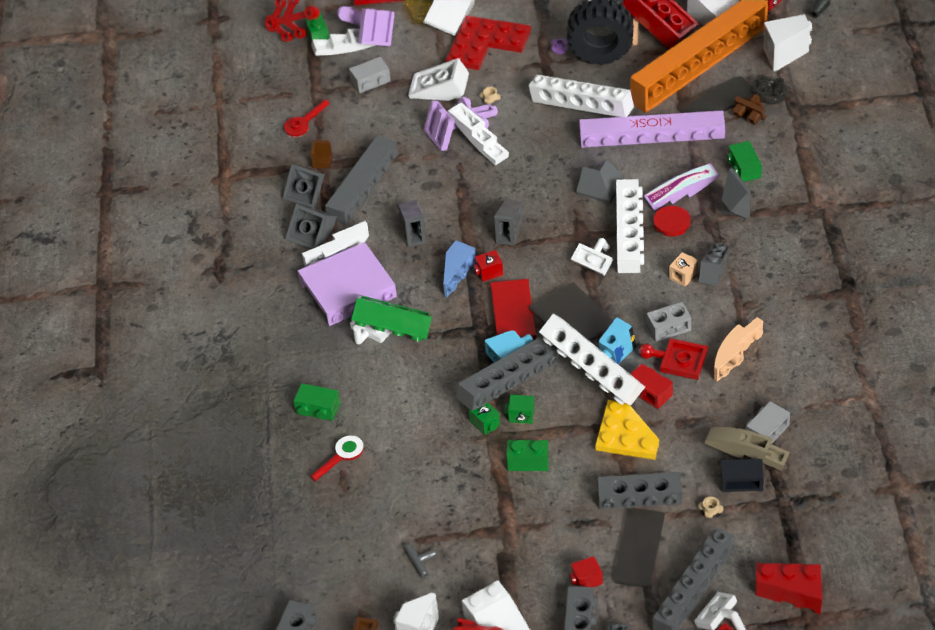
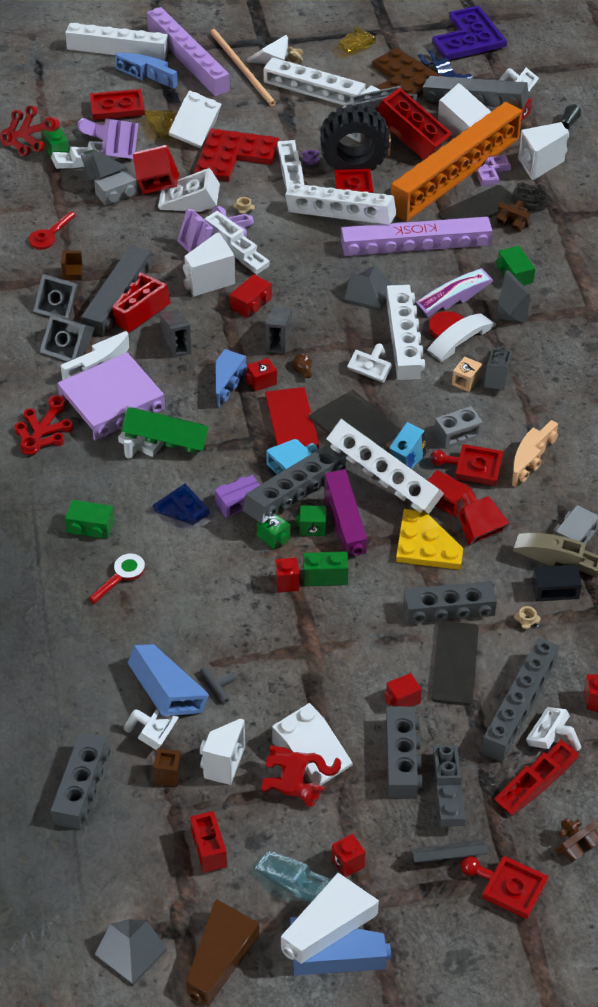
camera: 10 degrees left, 0 degrees up
none -> red plant [14,395,73,455]
none -> dark grey slope [81,149,125,180]
none -> red wedge [112,272,171,332]
none -> white plate [123,709,179,750]
none -> medium blue slope [128,644,209,716]
none -> red slope [133,145,179,194]
none -> clear blue wing [152,483,210,525]
none -> white slope [183,233,235,297]
none -> medium lavender brick [214,475,260,518]
none -> red brick [230,274,272,318]
none -> red brick [275,557,300,593]
none -> white slope [277,140,304,191]
none -> reddish brown animal [292,354,312,379]
none -> magenta slope [324,469,367,557]
none -> red plate [334,169,373,193]
none -> white slope [427,314,496,362]
none -> red torso [458,491,509,546]
none -> lavender tile [476,155,511,186]

